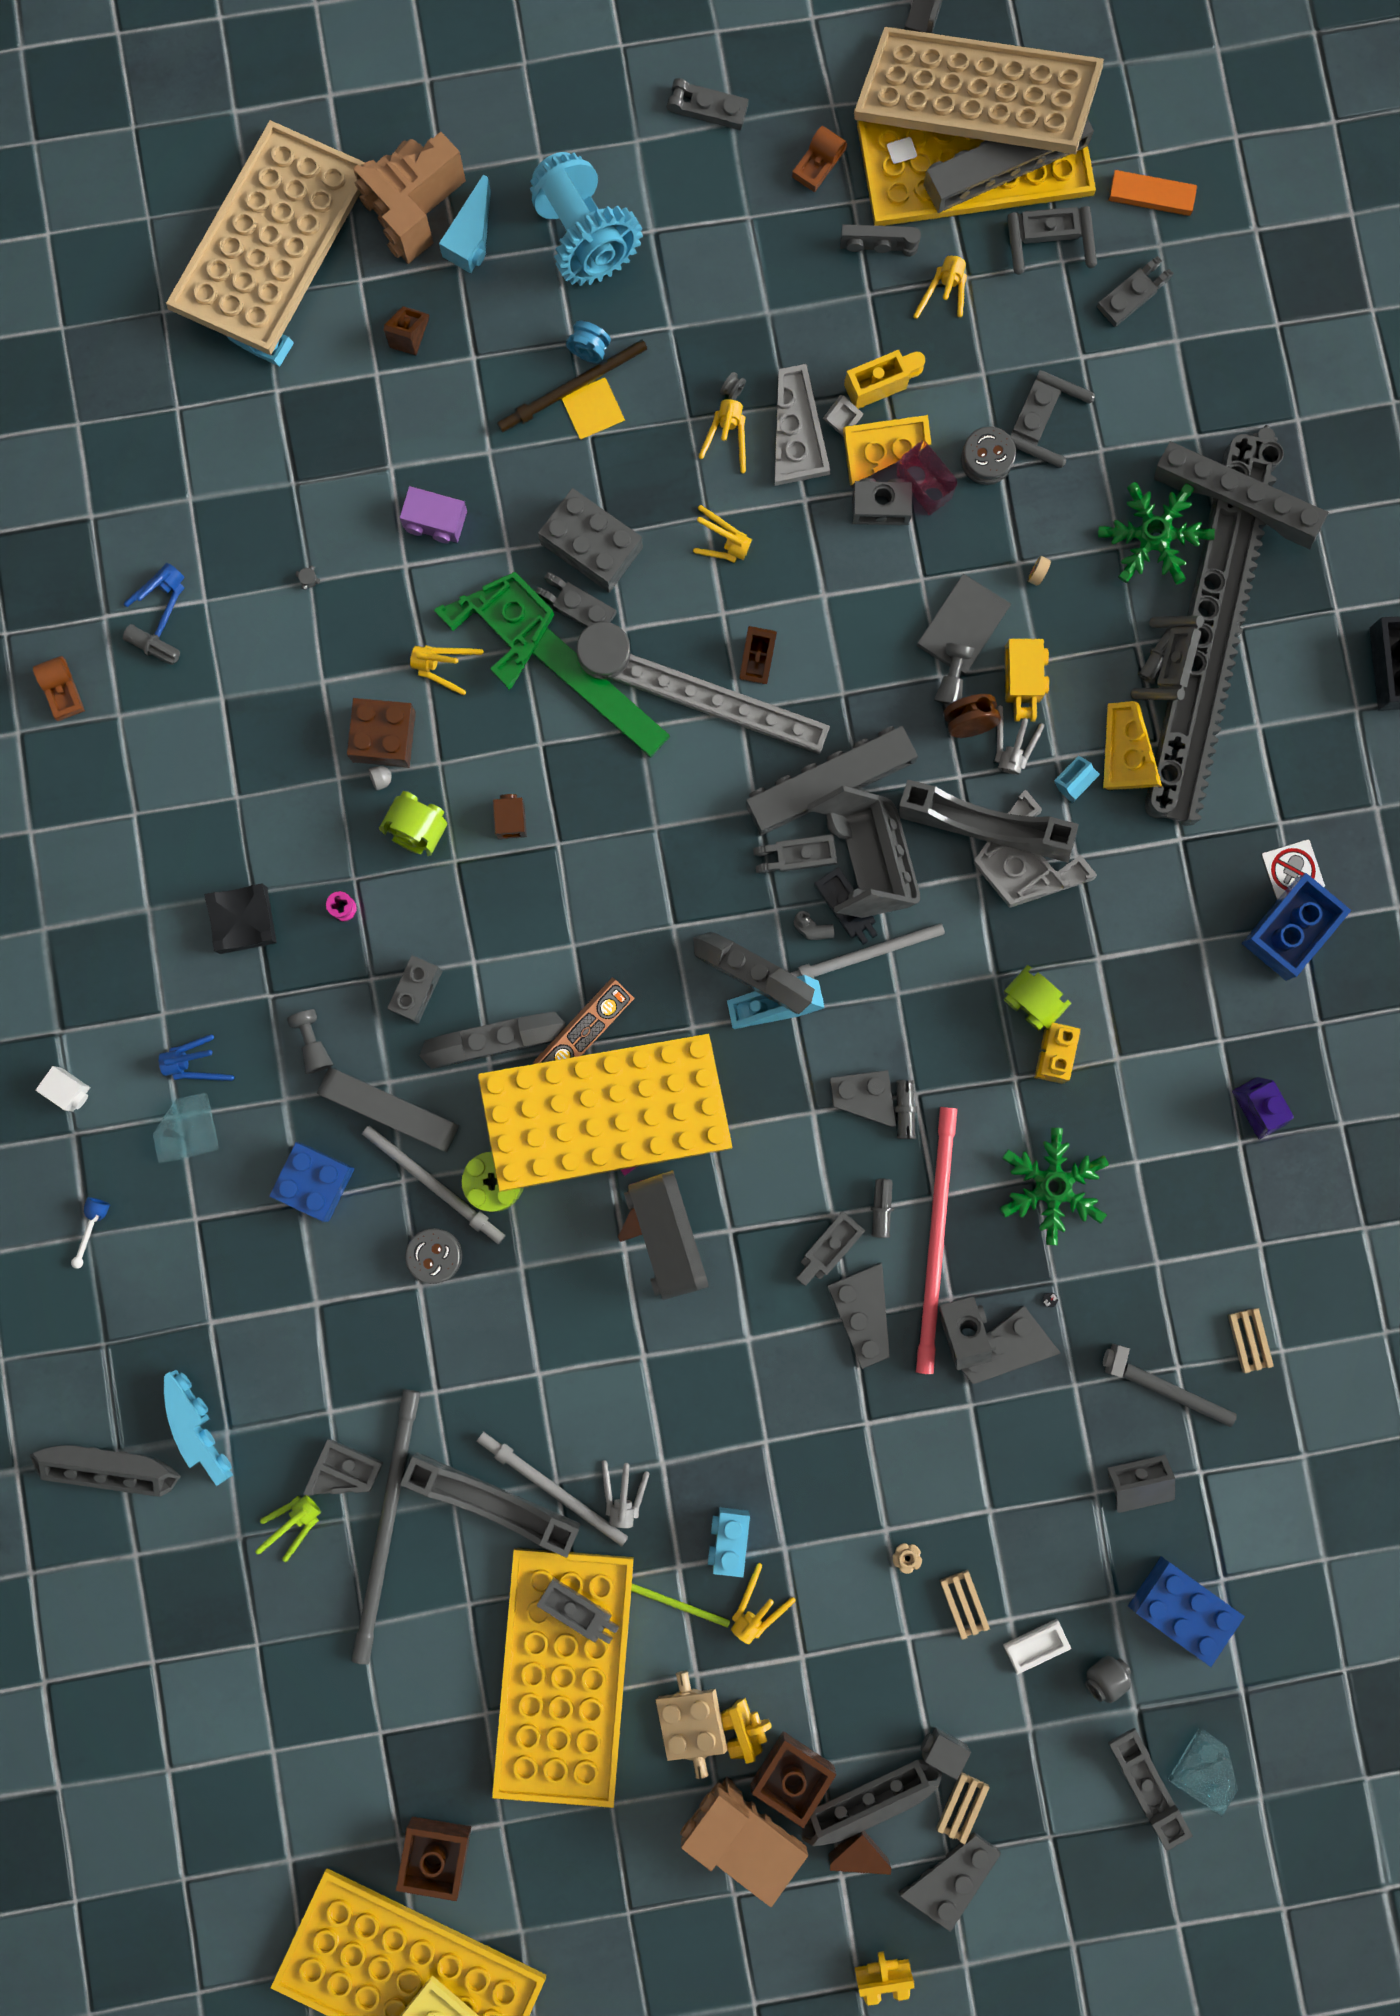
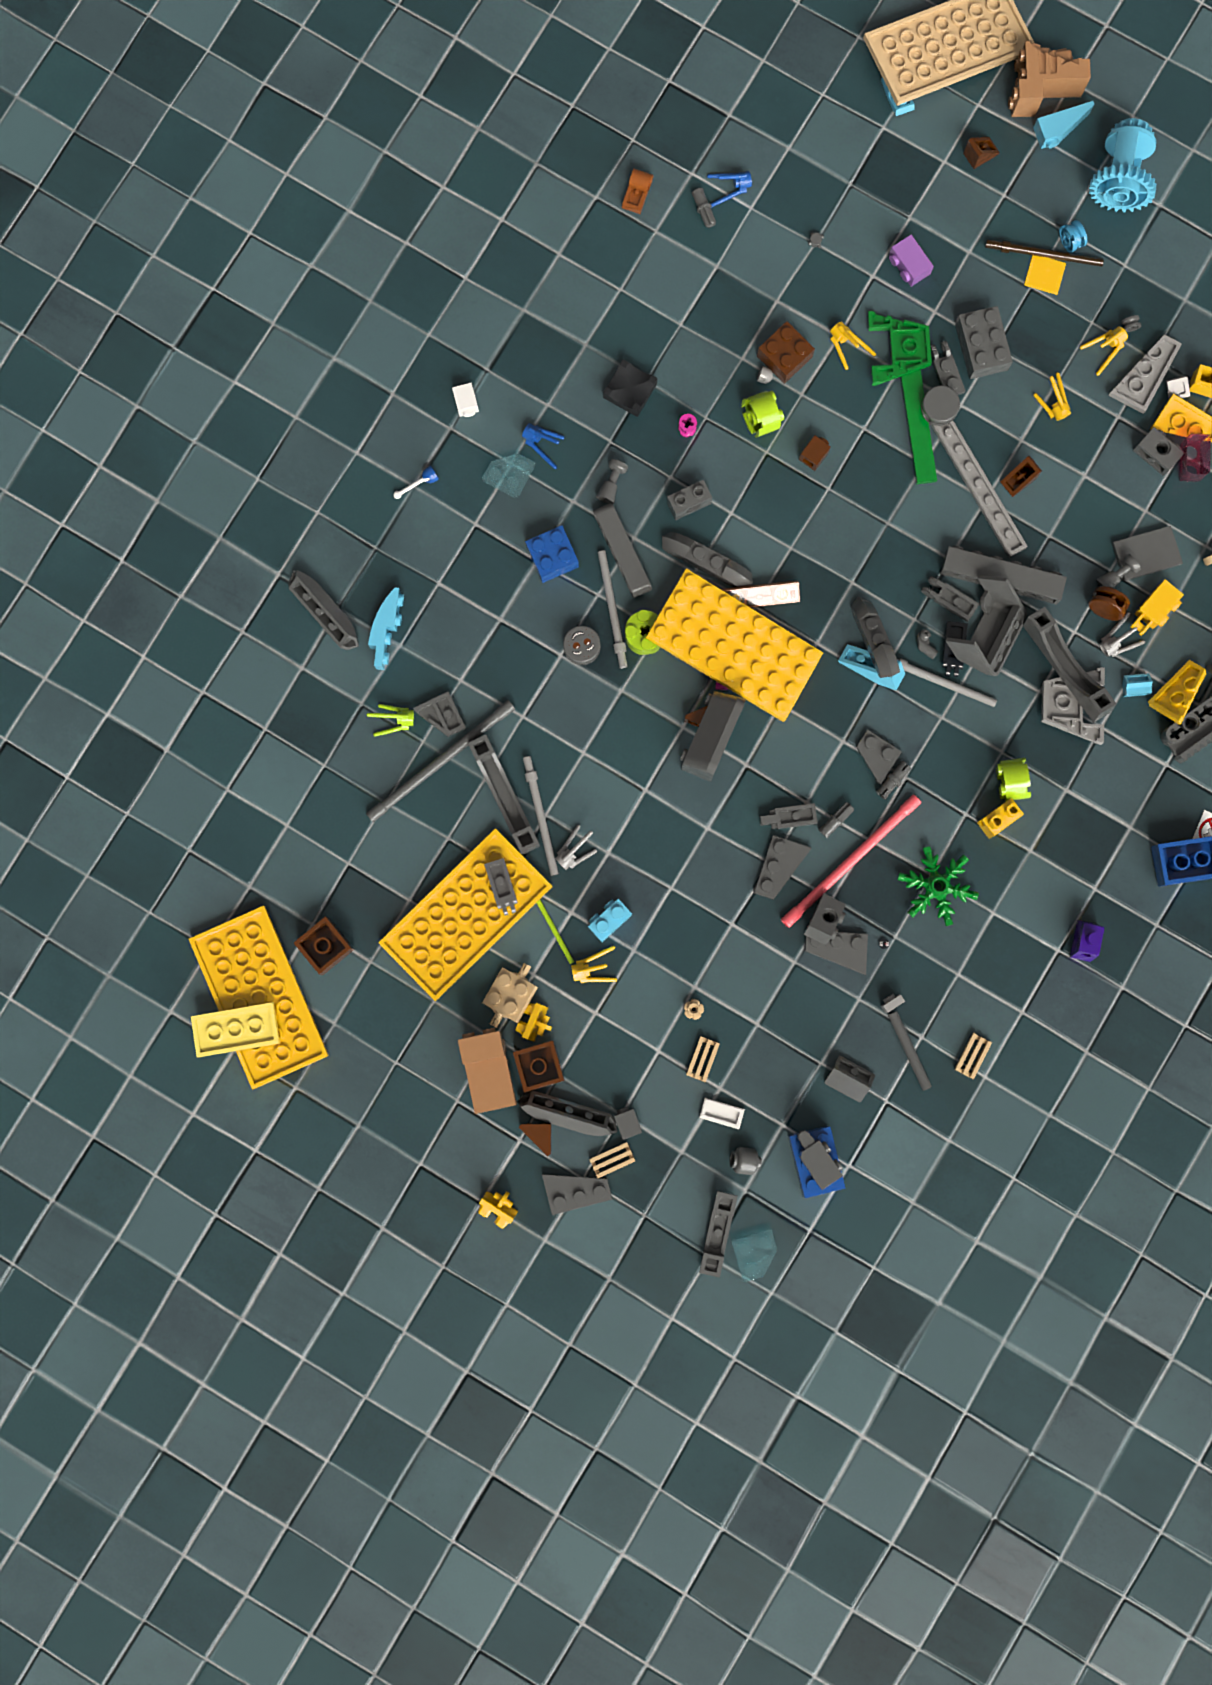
camera: 50 degrees right, 0 degrees up
none -> dark grey hinge [797,1130,843,1190]

